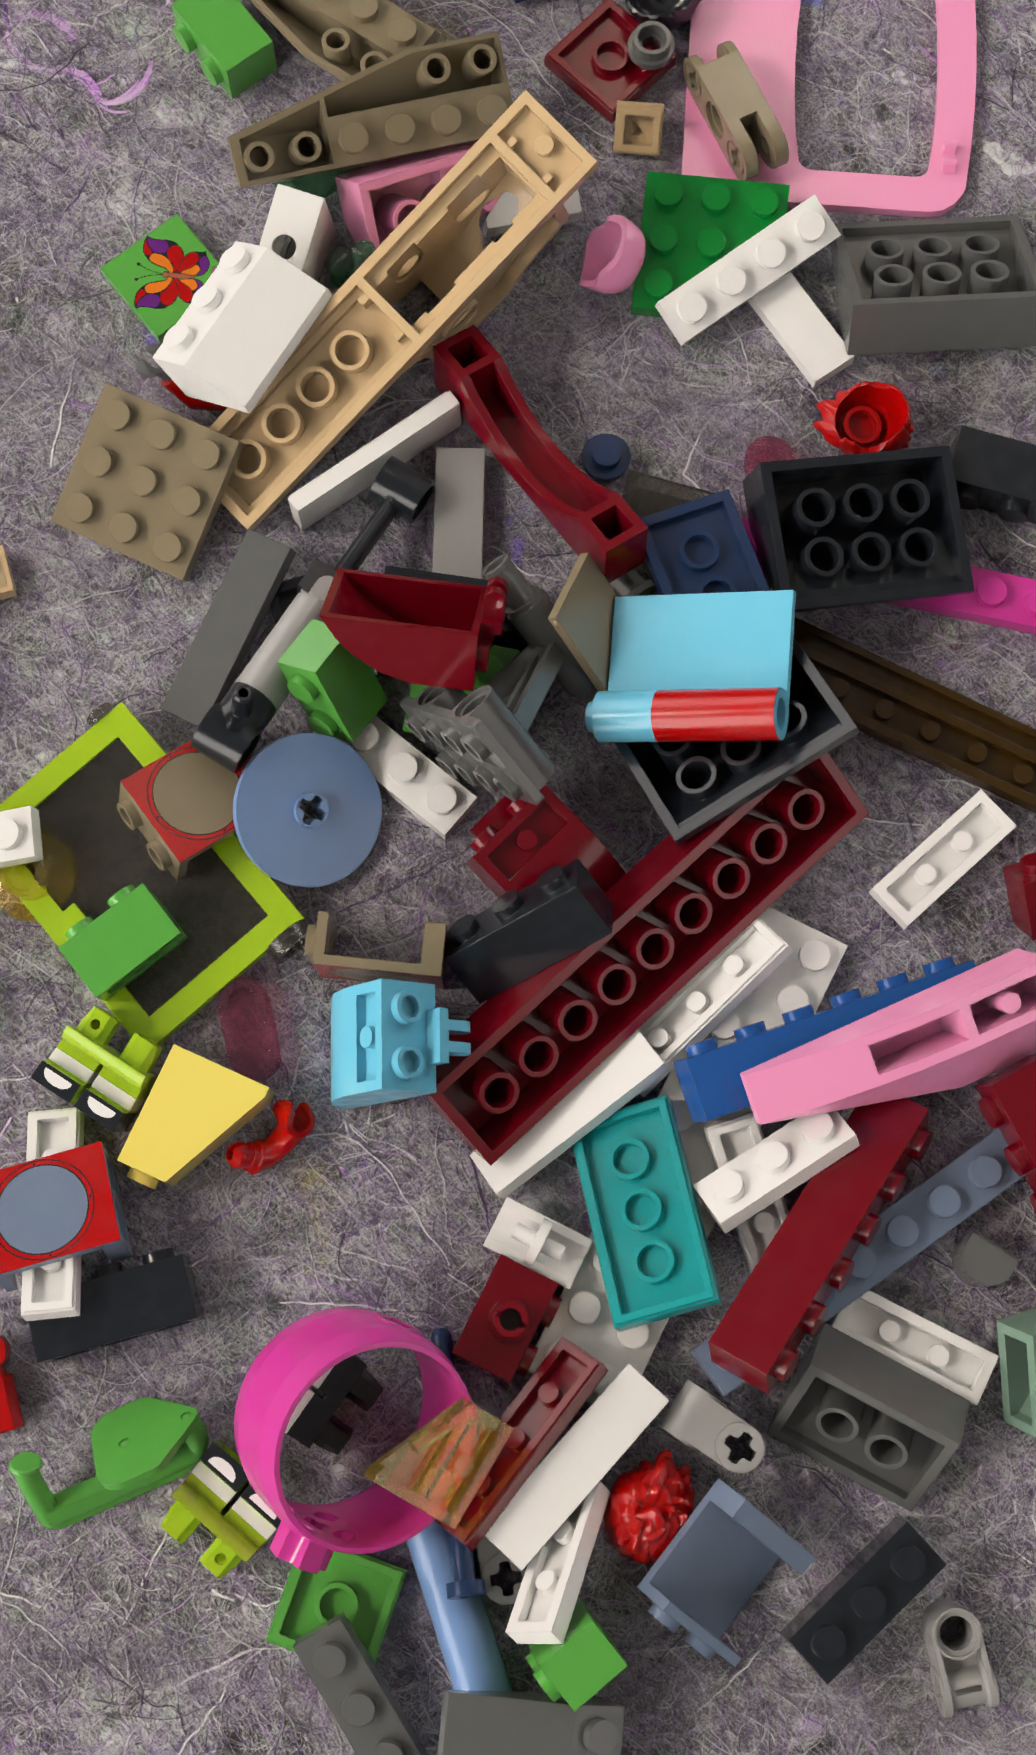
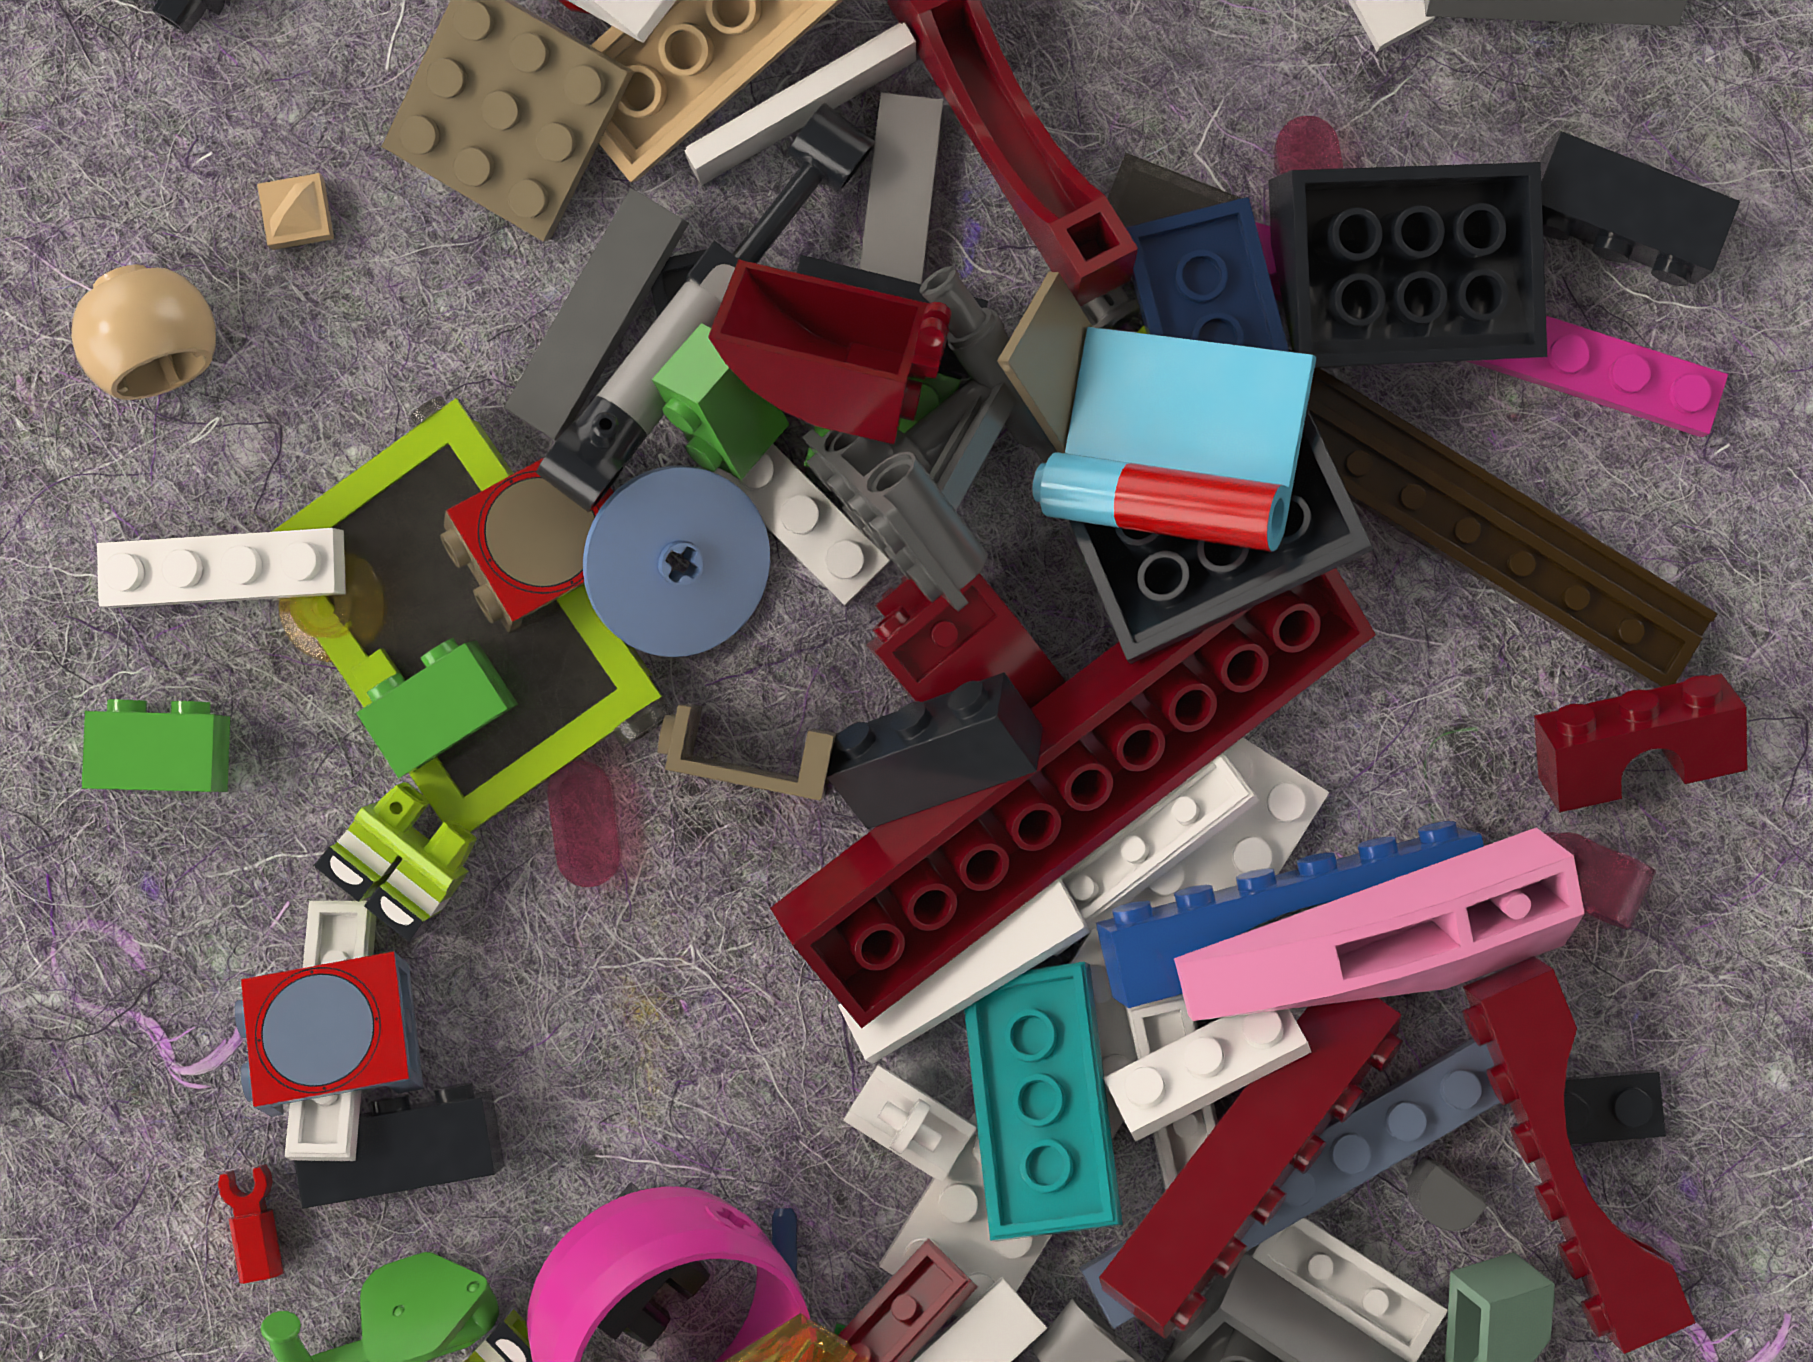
camera: 10 degrees right, 10 degrees up
light yellow slope [117,1044,274,1190] -> none
red piece [226,1100,315,1175] -> none
medium azure piece [331,978,471,1110] -> none
dark red brick [452,1254,563,1383] -> none
dark blue plate [582,433,631,482] -> none
red hair [813,381,913,455] -> none
white plate [869,789,1017,930] -> none

